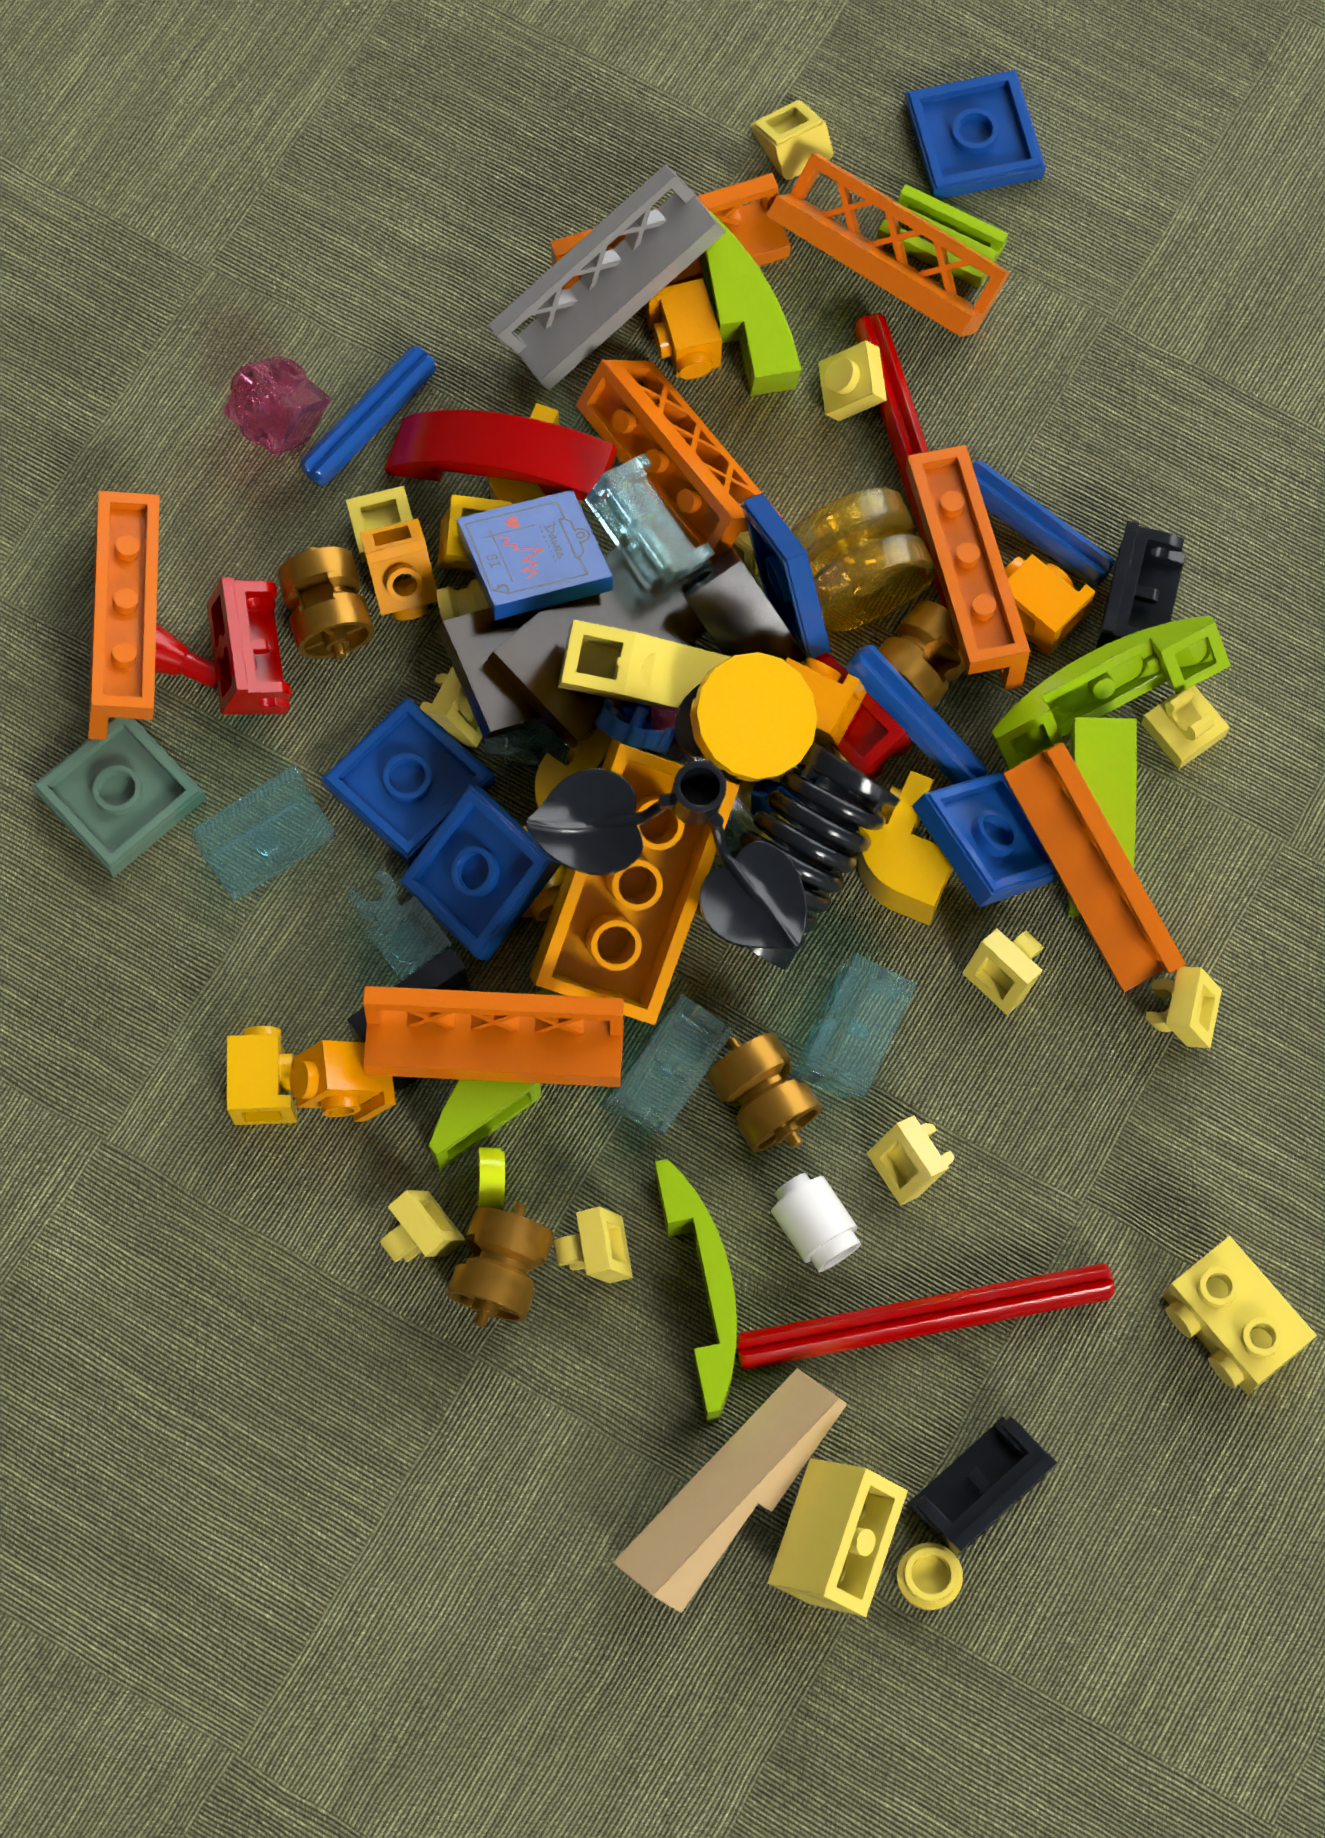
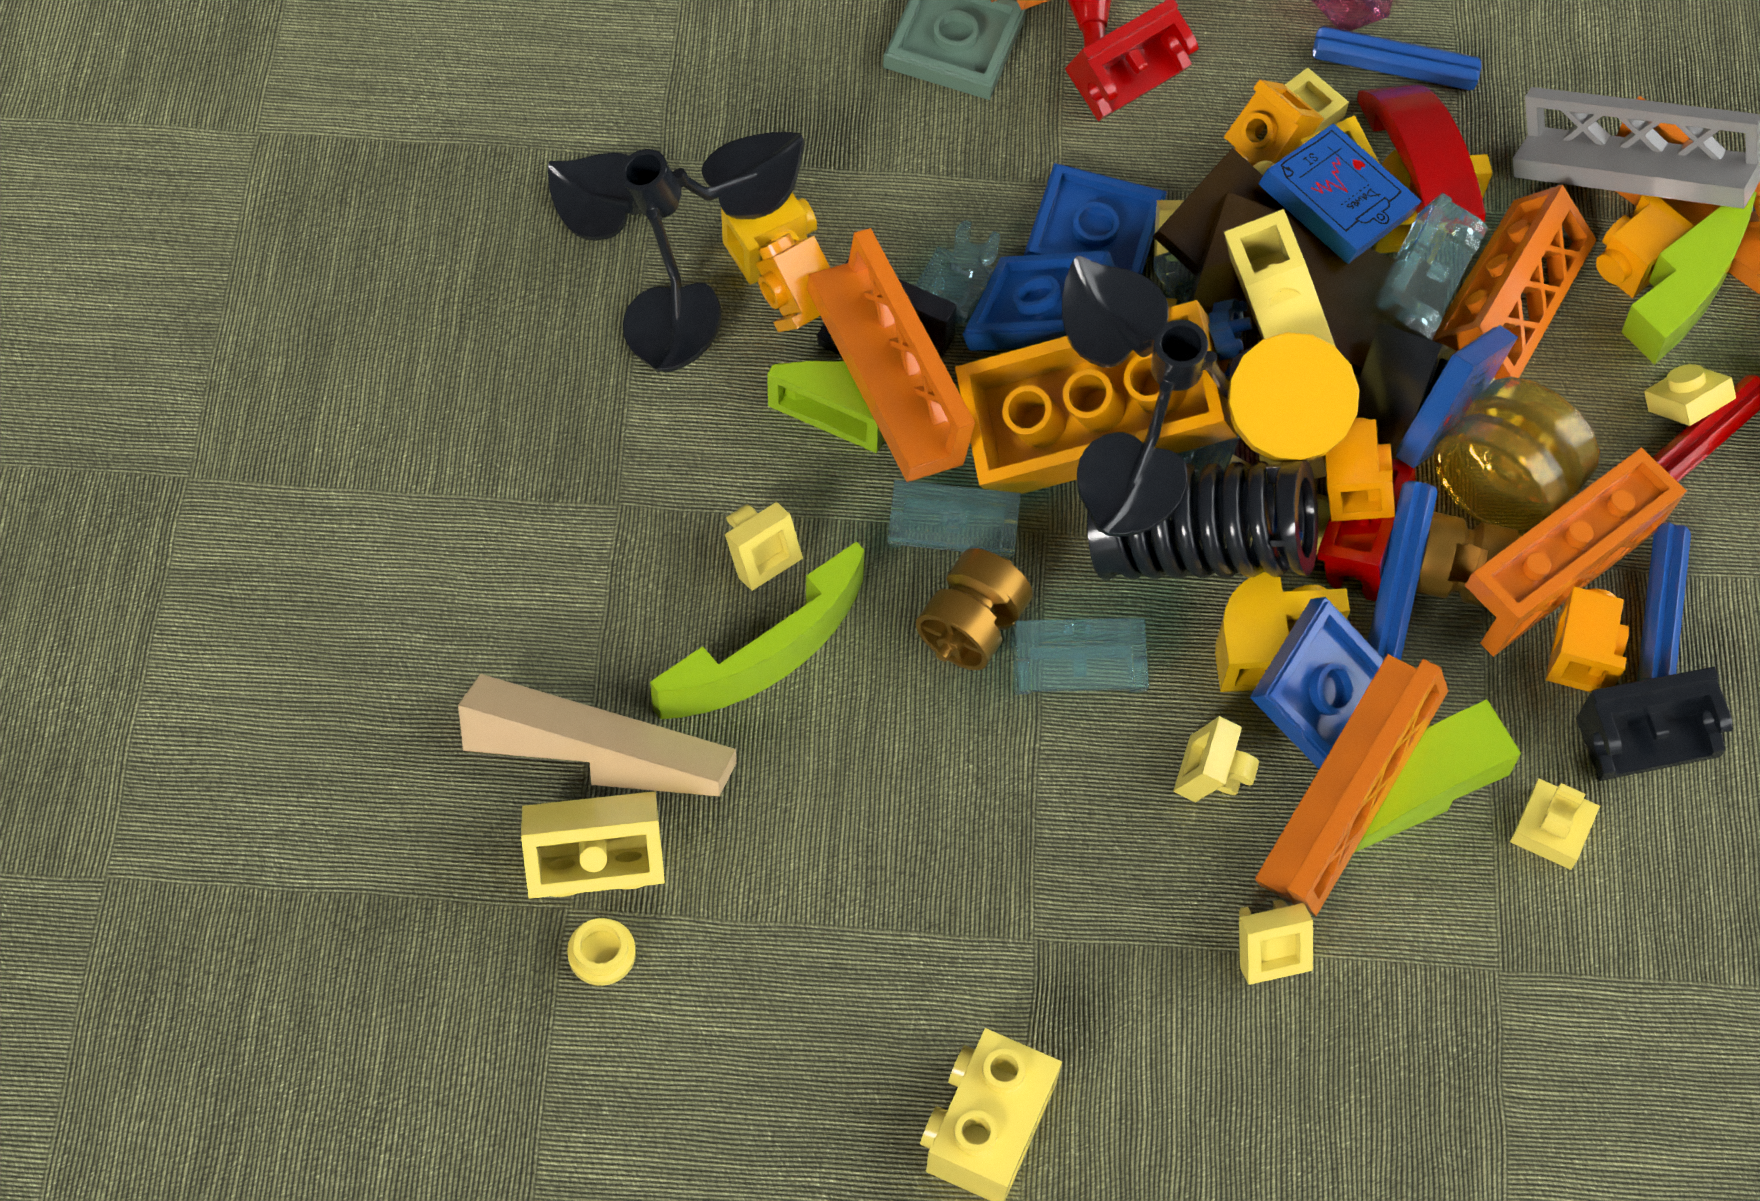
camera: 60 degrees right, 10 degrees down
clear light blue panel [191,765,336,902] -> none
pearl gold wheel [277,547,374,660] -> none
light yellow tile [380,1190,466,1262] -> none
pearl gold wheel [446,1202,555,1327] -> none
neon yellow tile [477,1147,505,1210] -> none
red axle [736,1263,1115,1370] -> none
white brick [771,1173,861,1272] -> none
light yellow tile [866,1115,955,1206] -> none
black hinge [906,1416,1057,1558] -> none
lime slope [992,616,1231,770] -> none
none -> black plant [548,132,805,373]

